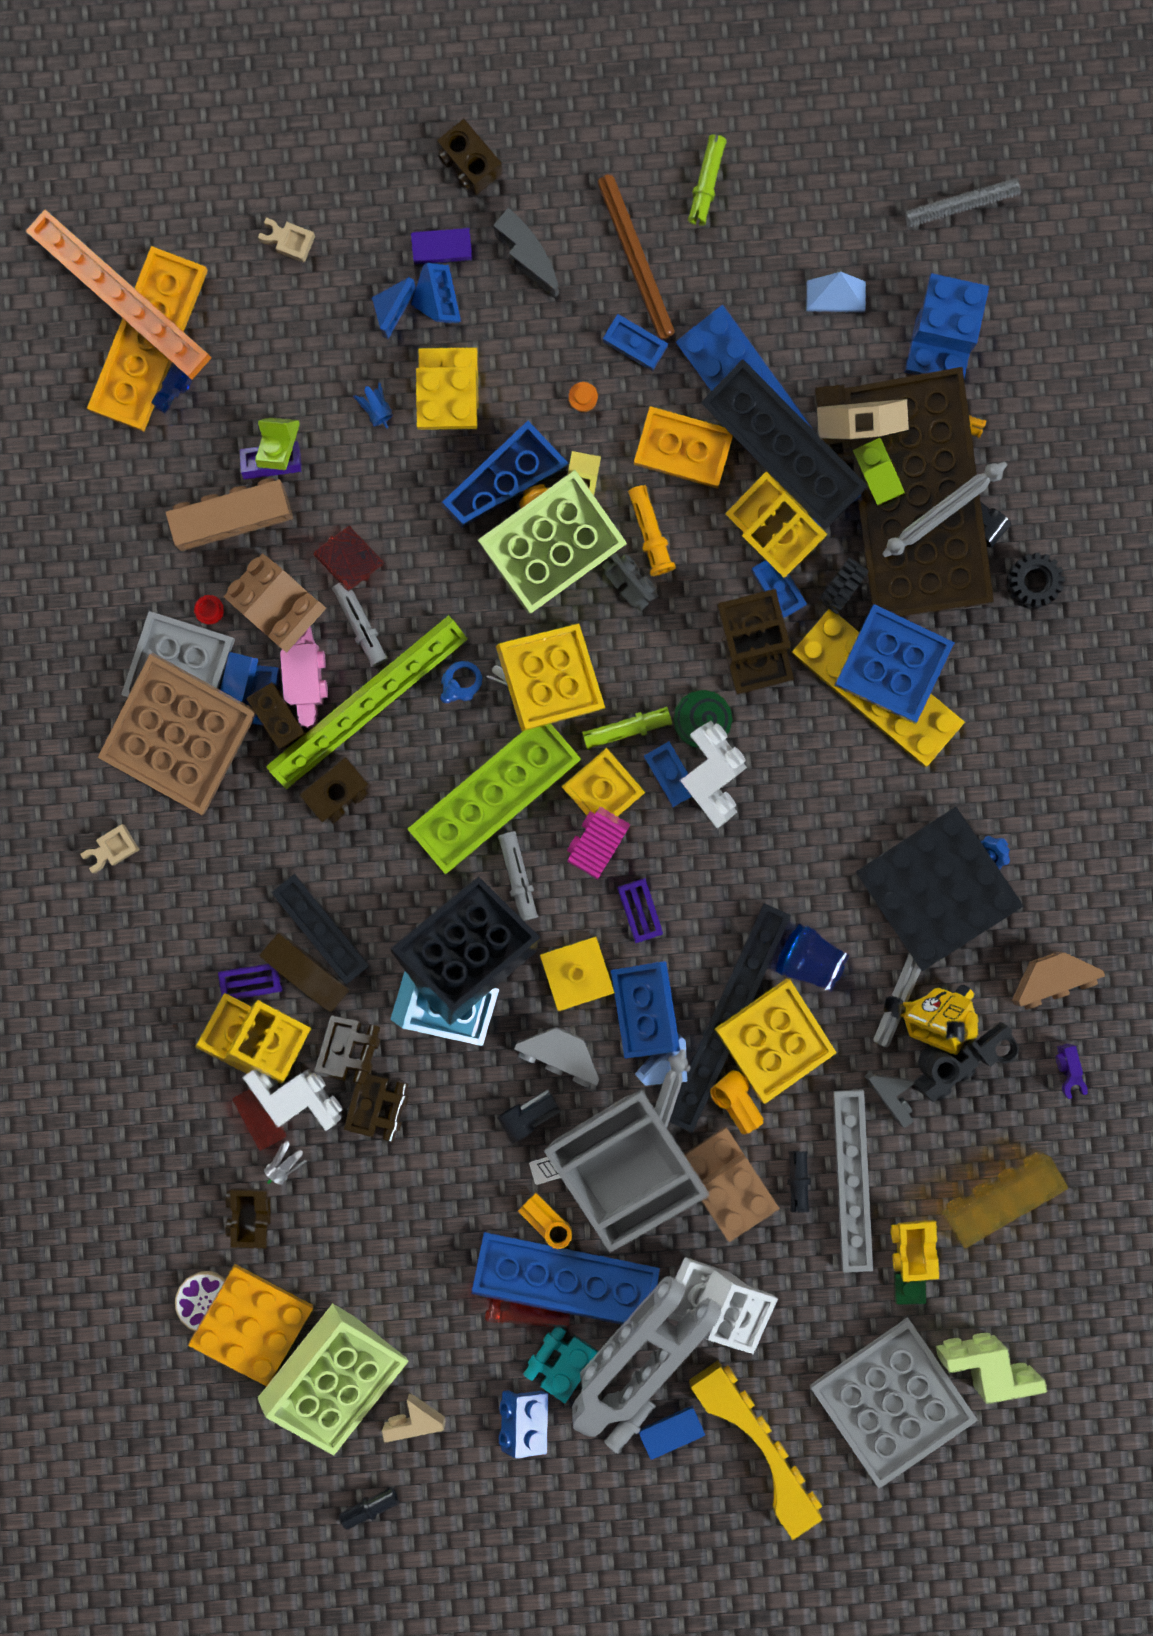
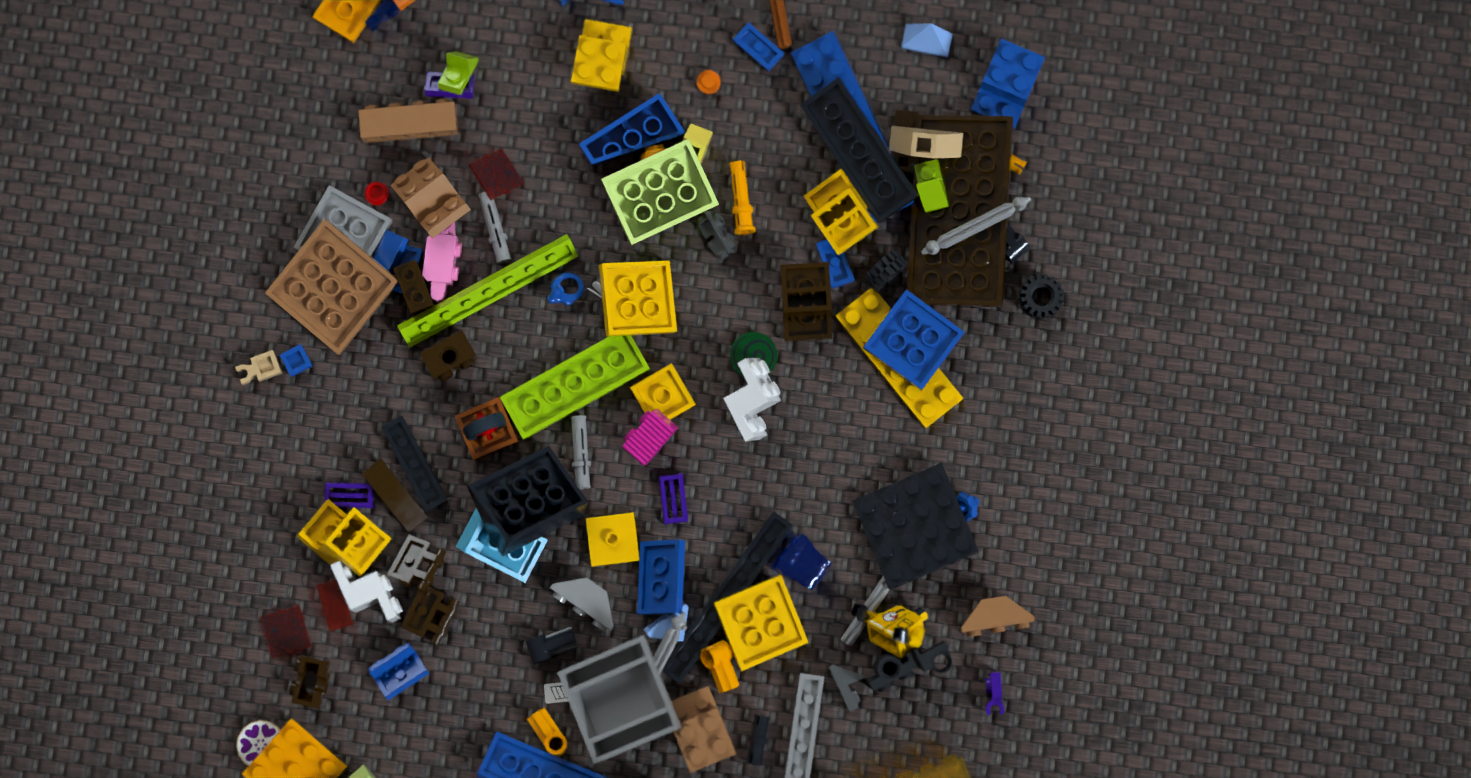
camera: 10 degrees right, 5 degrees down
flat silver piece [264,1140,307,1185] -> none
blue piece [353,382,393,429] -> none
lime pin [582,706,672,750] -> none
light orange plate [633,406,733,489] -> none
blue plate [643,741,692,807] -> none
none -> clear red piece [261,606,311,658]
none -> blue plate [280,344,313,377]
none -> blue bracket [368,643,429,700]
none -> dark orange plate [455,397,518,461]

